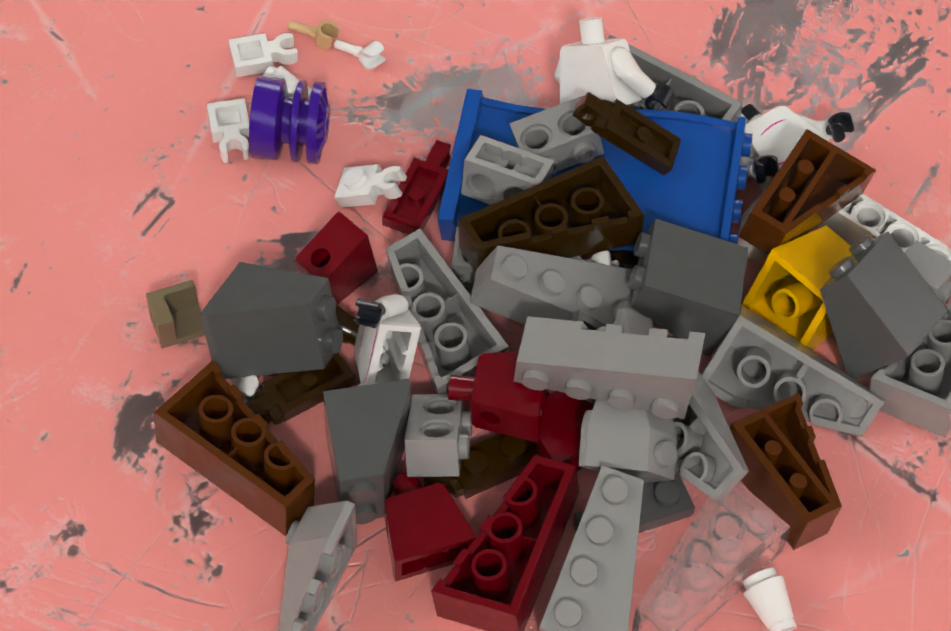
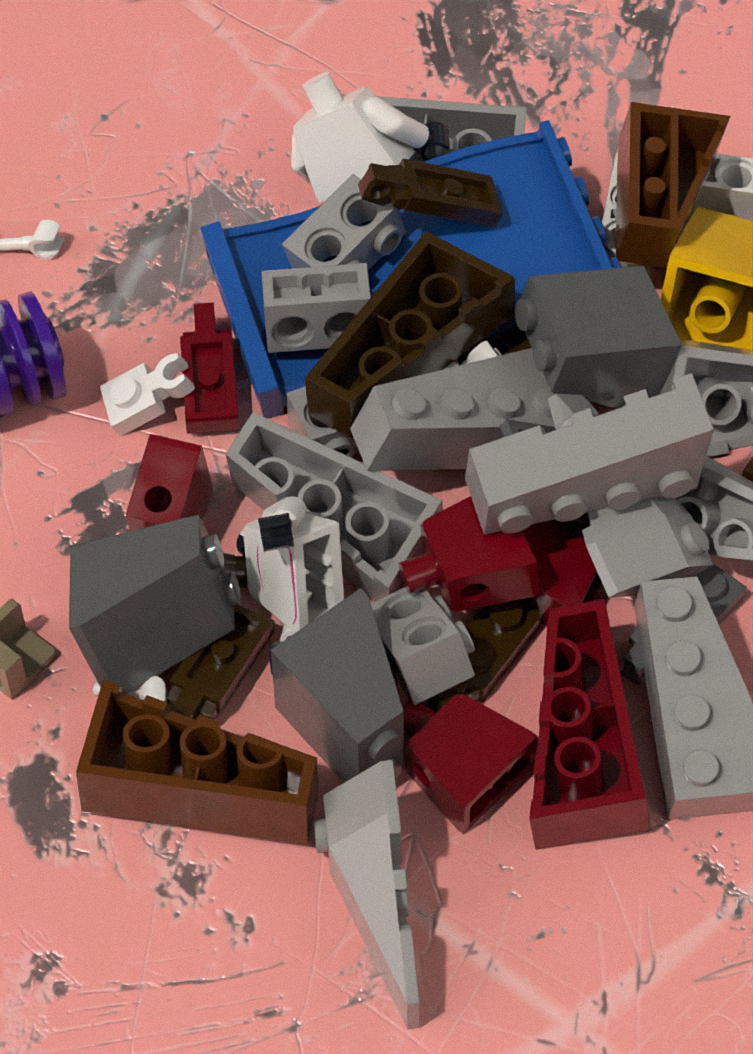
camera: 25 degrees left, 0 degrees up
white torso [741,104,855,192] -> none

